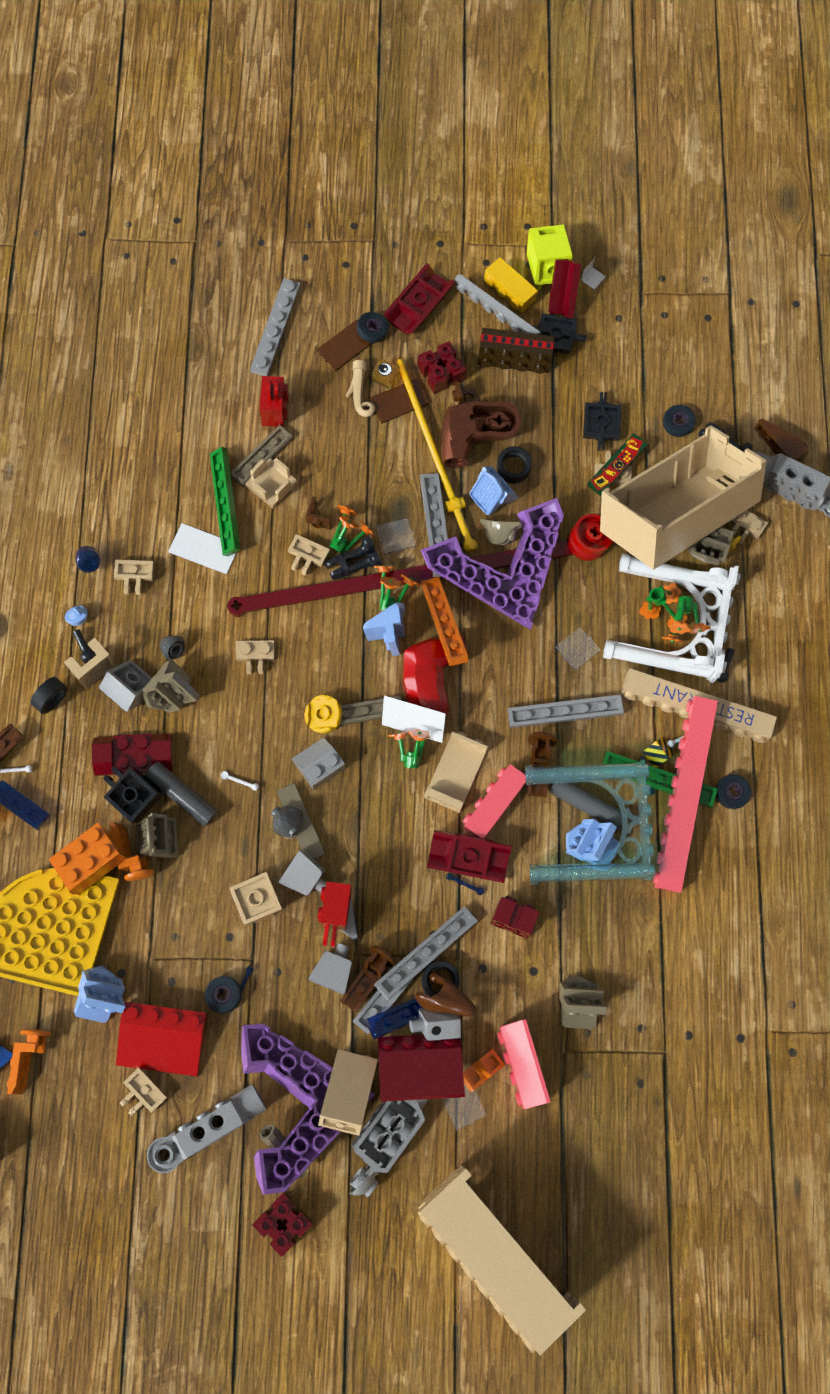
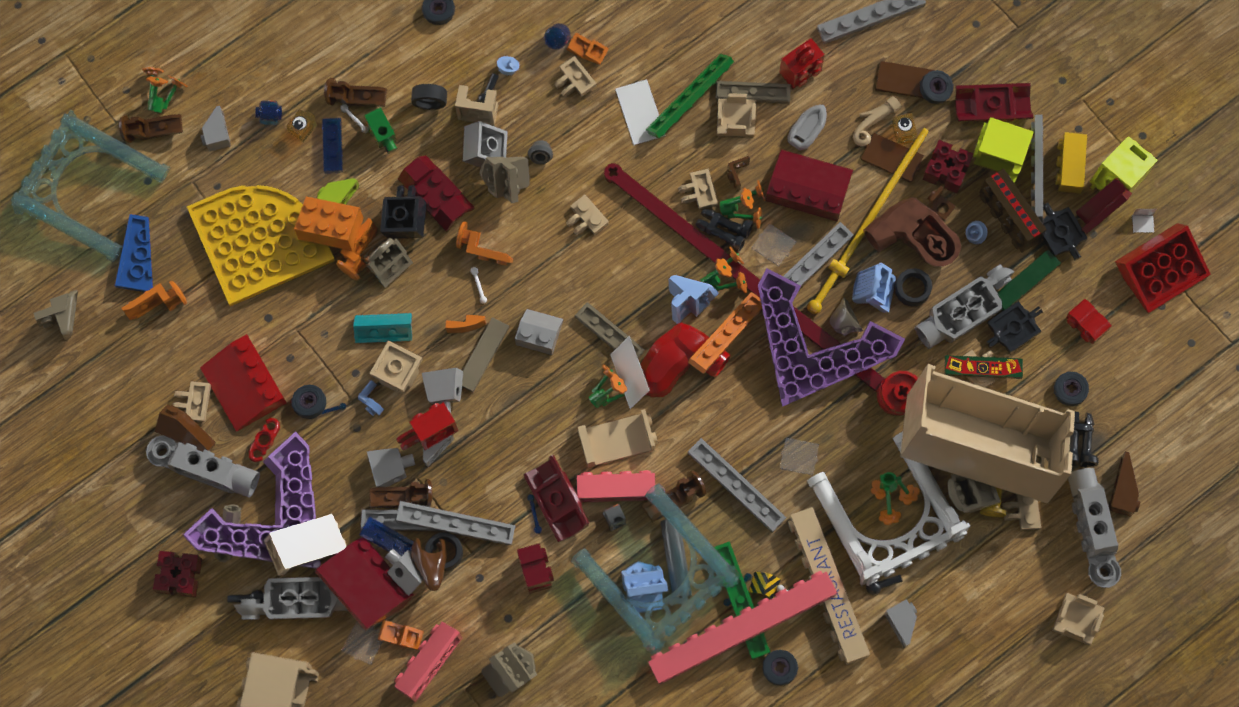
camera: 60 degrees right, 0 degrees up
light blue piece [74,966,125,1023] -> none
dark grey brick [144,761,218,827] -> none
dark grey helmet [271,806,303,838] -> none
yellow tile [304,695,343,734] -> none
plant [662,596,711,643] -> none
none -> reddish brown slope [155,405,216,452]
none -> black bar [227,589,264,604]
none -> red piece [249,418,280,462]
none -> lime slope [317,178,360,204]
none -> teal panel [353,313,413,343]
none -> medium blue plate [358,380,384,416]
none -> green torso [364,107,398,154]
none -> orange slope [445,315,486,333]
none -> orange piece [456,222,513,266]
none -> orange slope [566,32,609,65]
none -> dark grey leg [603,504,627,531]
none -> dark red slope [766,149,853,222]
none -> light grey piece [788,105,827,150]
none -> light grey slope [884,599,917,648]
none -> light grey brick [915,264,1015,349]
none -> light blue hat [965,221,988,244]
none -> neon yellow container [973,117,1034,183]
none -> dark green tile [997,250,1061,311]
none -> red brick [1066,299,1112,344]
none -> red slope [1115,223,1211,313]

